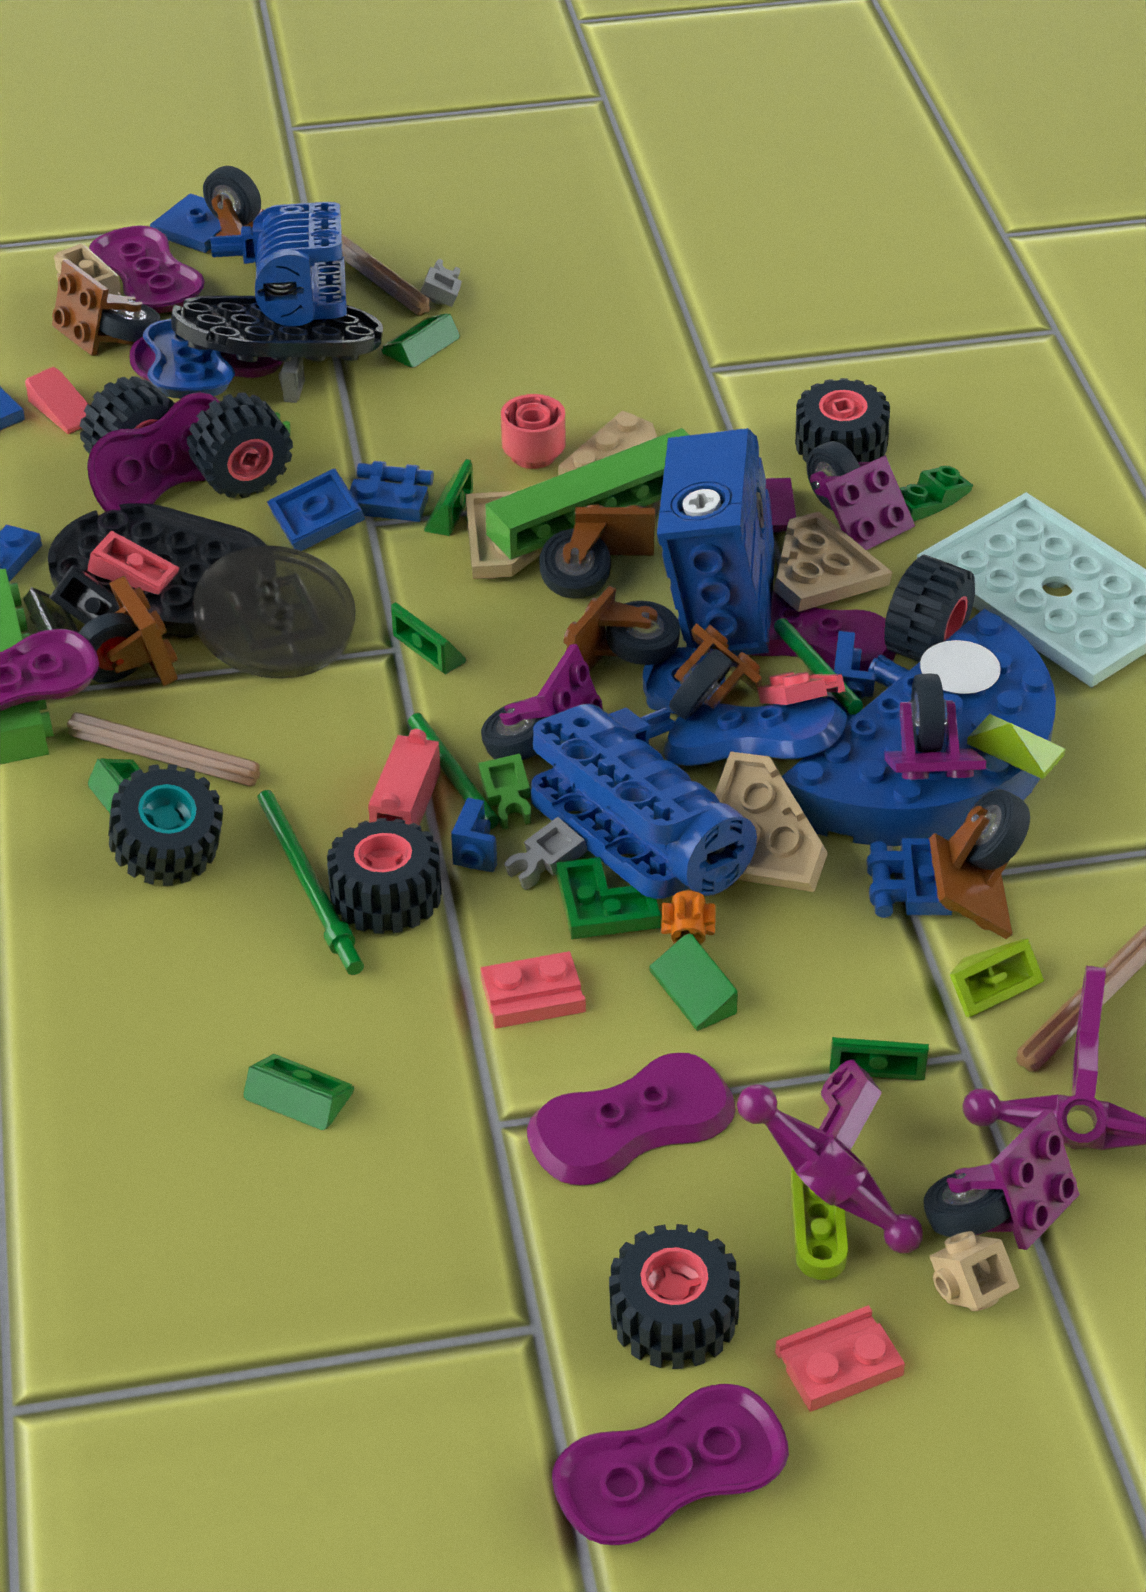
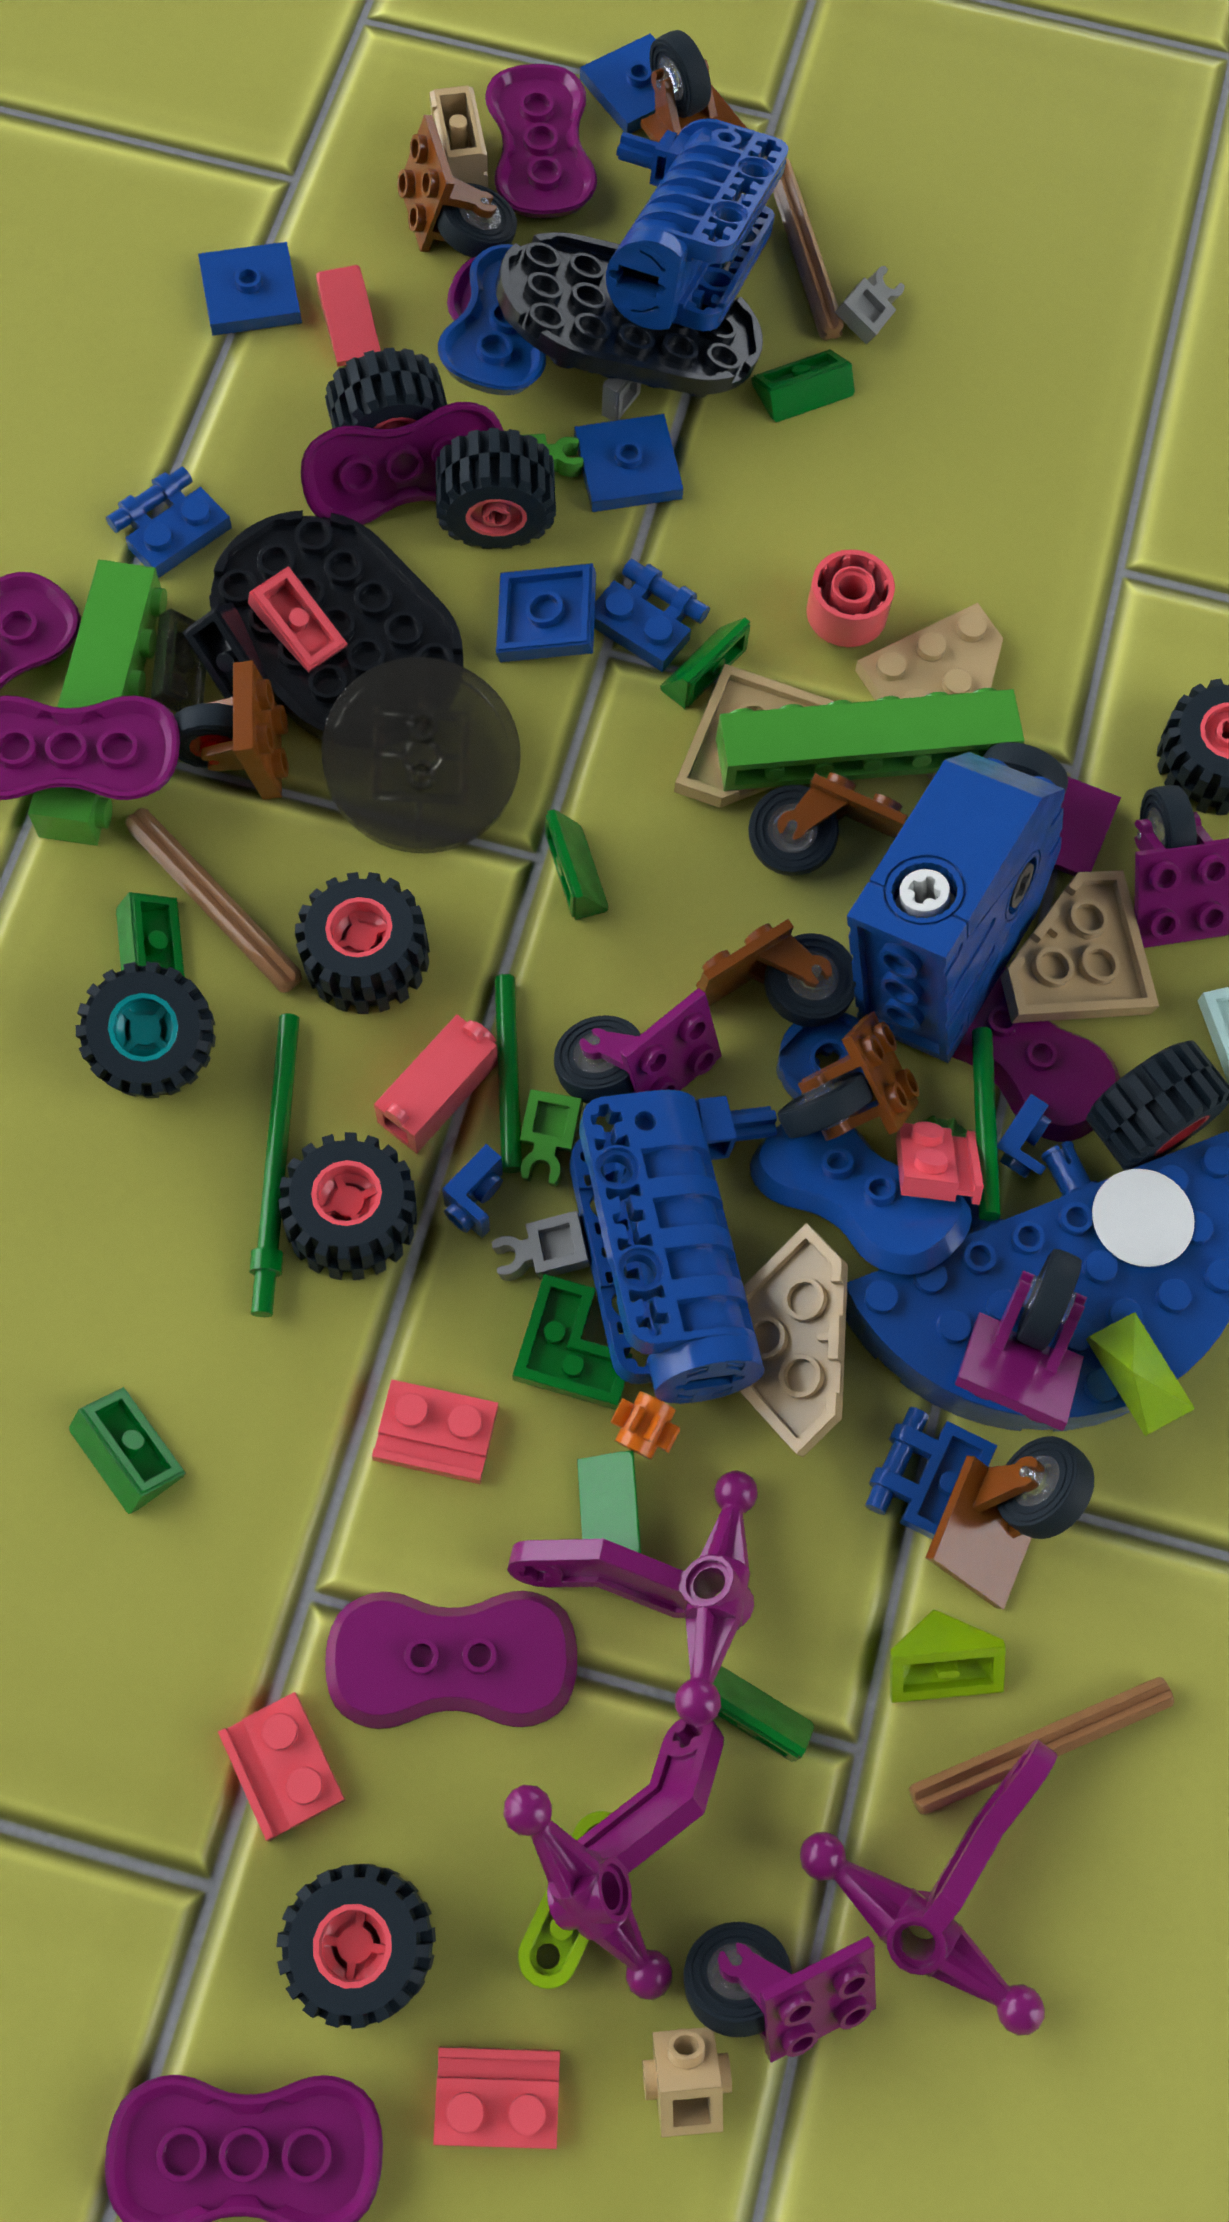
camera: 20 degrees right, 25 degrees up
none -> coral plate [218,1692,346,1841]
none -> black wheel [295,872,430,1014]
none -> magenta piece [507,1470,758,1727]
none -> blue plate [574,414,683,512]

